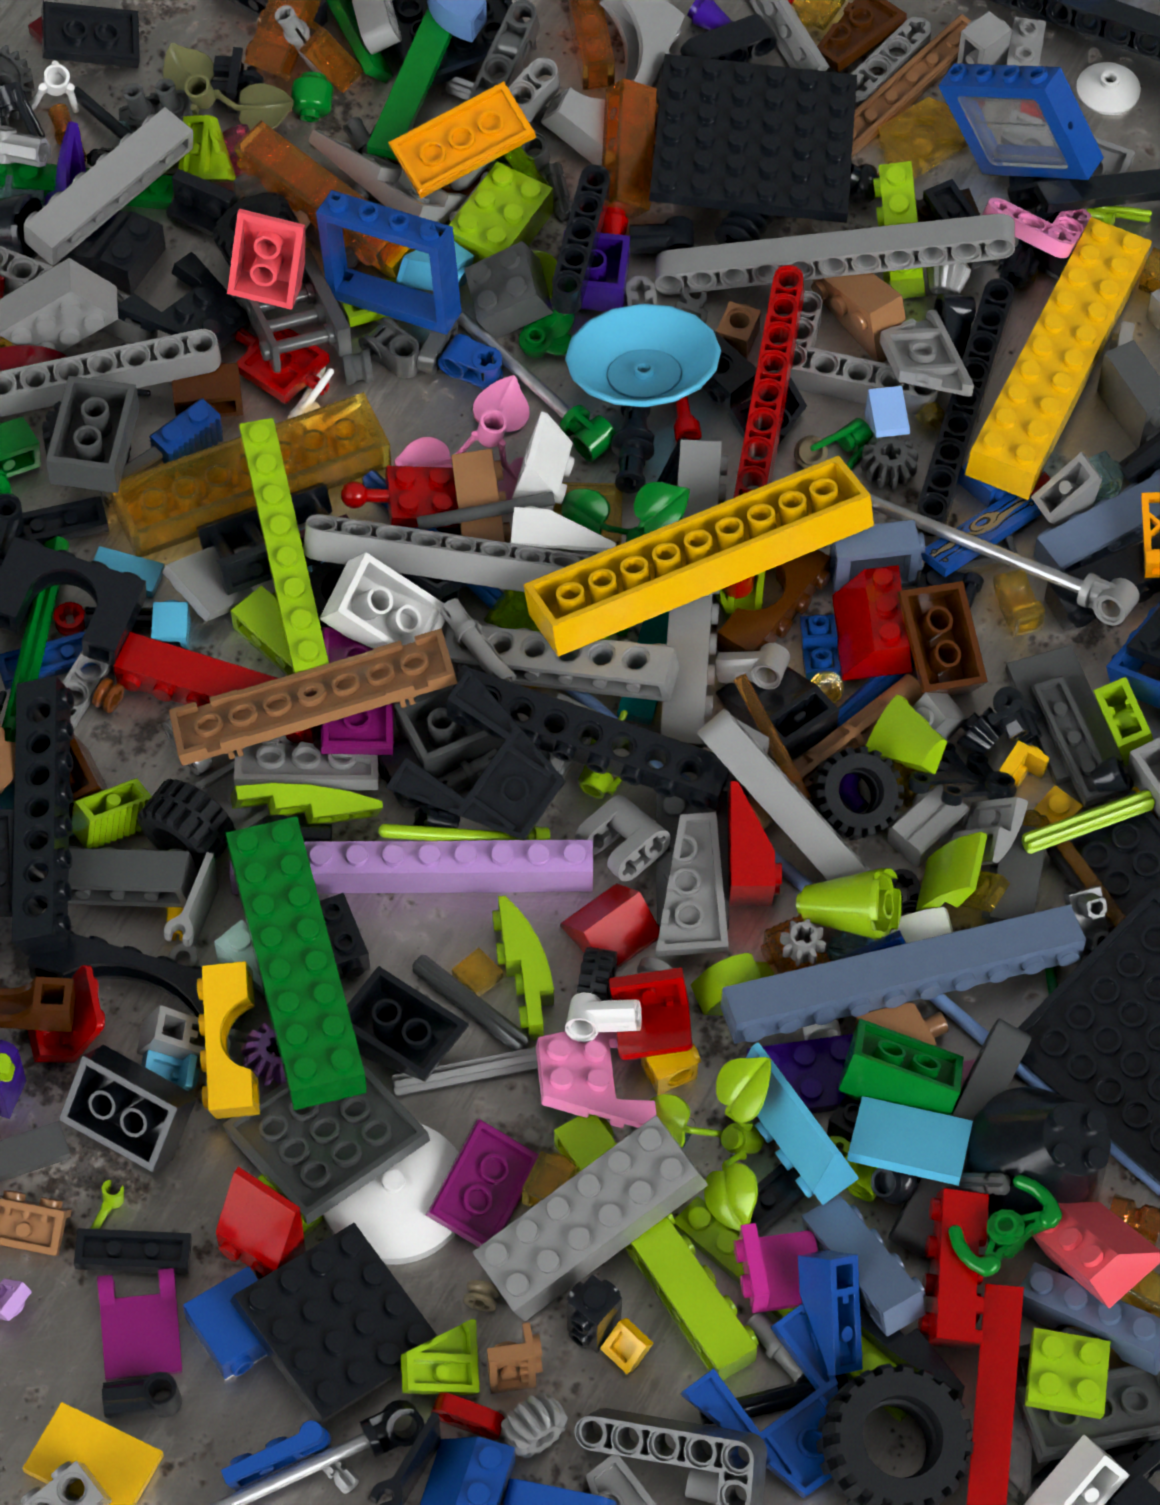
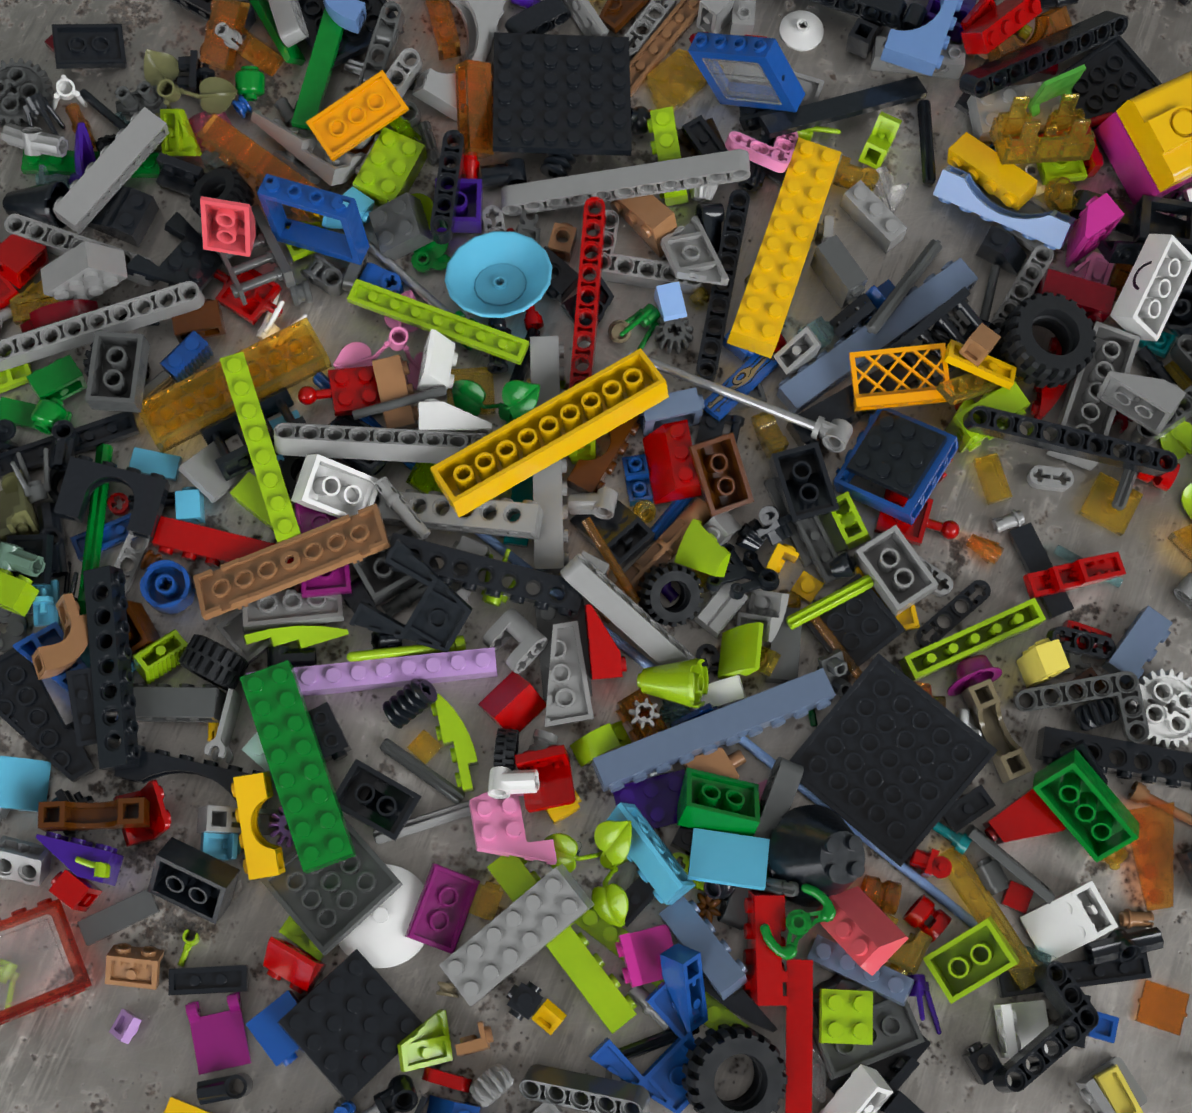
camera: 10 degrees left, 15 degrees up
none -> blue brick [140,560,196,614]
none -> blue bush [232,95,253,119]
none -> lime plate [347,278,530,365]
none -> black piece [382,679,437,729]
none -> dark orange plant [696,893,721,923]
none -> black slope [768,442,840,523]

